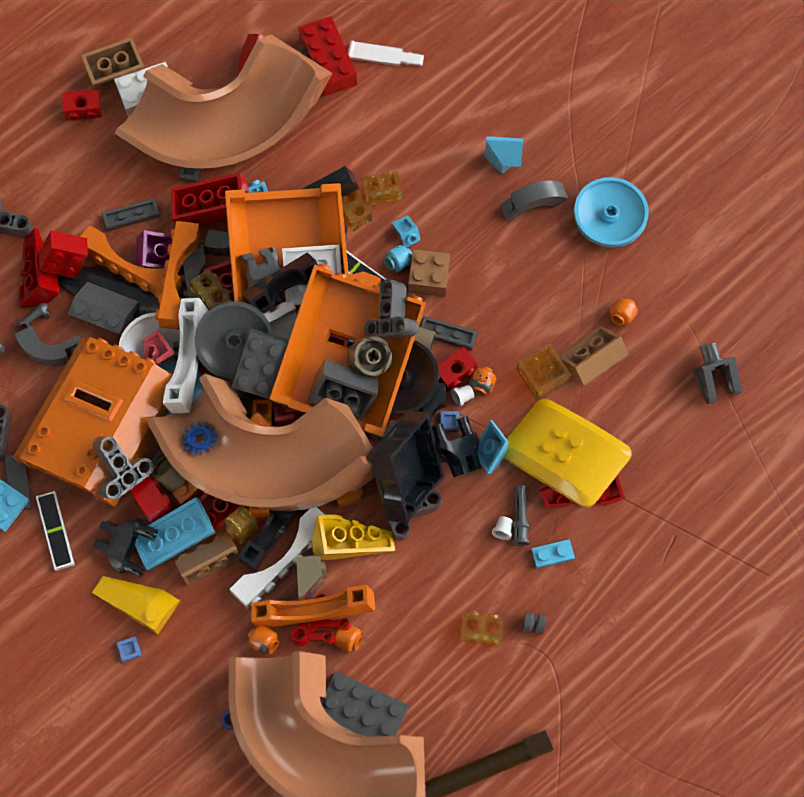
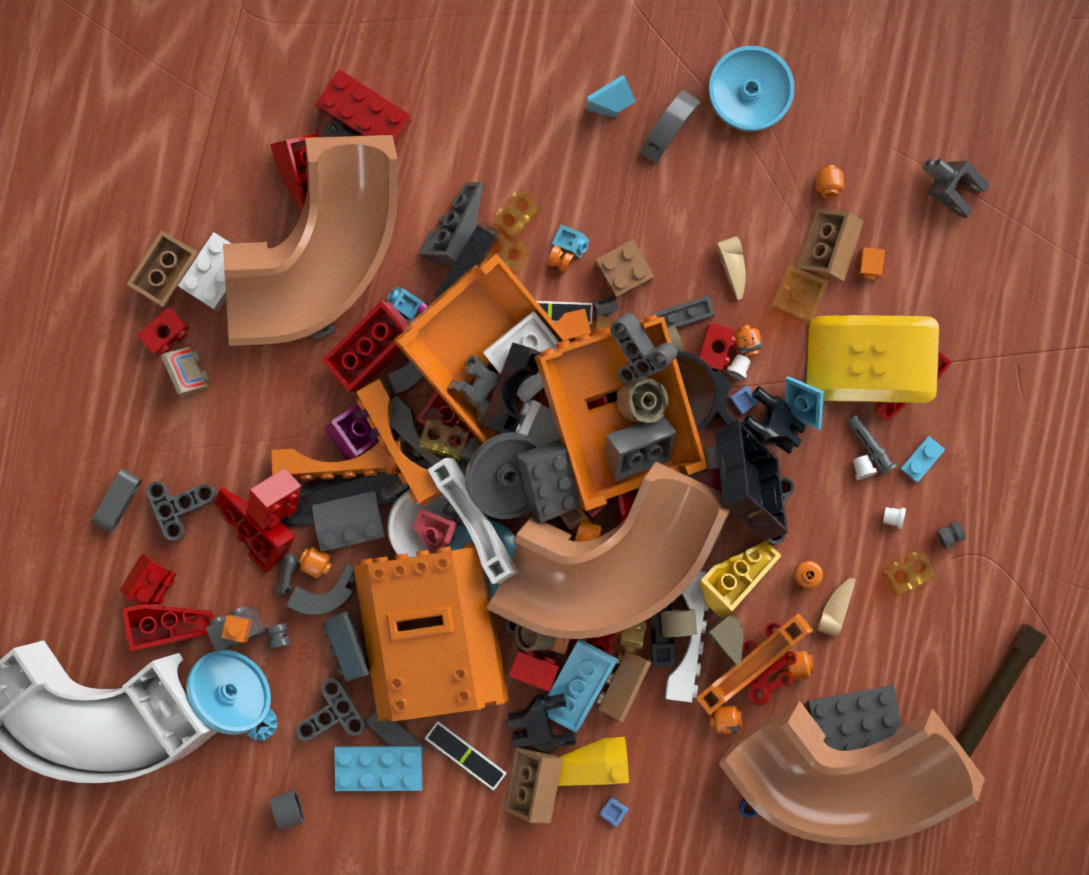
camera: 35 degrees left, 15 degrees up
dark grey beam [93,436,153,500] -> none
dark grey tile [102,198,160,231] -> none
blue gear [182,422,217,455] -> none
white piece [347,41,423,67] -> none
medium azure head [384,245,412,272] -> none
none -> dark tan slope [161,347,210,398]
none -> orange head [298,546,332,579]
none -> dark grey slope [323,611,370,682]
none -> dark grey wedge [419,182,483,268]
none -> medium nougat slope [504,747,563,823]
none -> orange wheel [546,245,574,273]
none -> dark tan piece [660,609,697,637]
none -> tan piece [716,236,746,300]
none -> orange head [793,561,823,589]
none -> tan piece [817,578,856,638]
none -> orange brick [857,247,885,281]
none -> white piece [883,507,906,529]

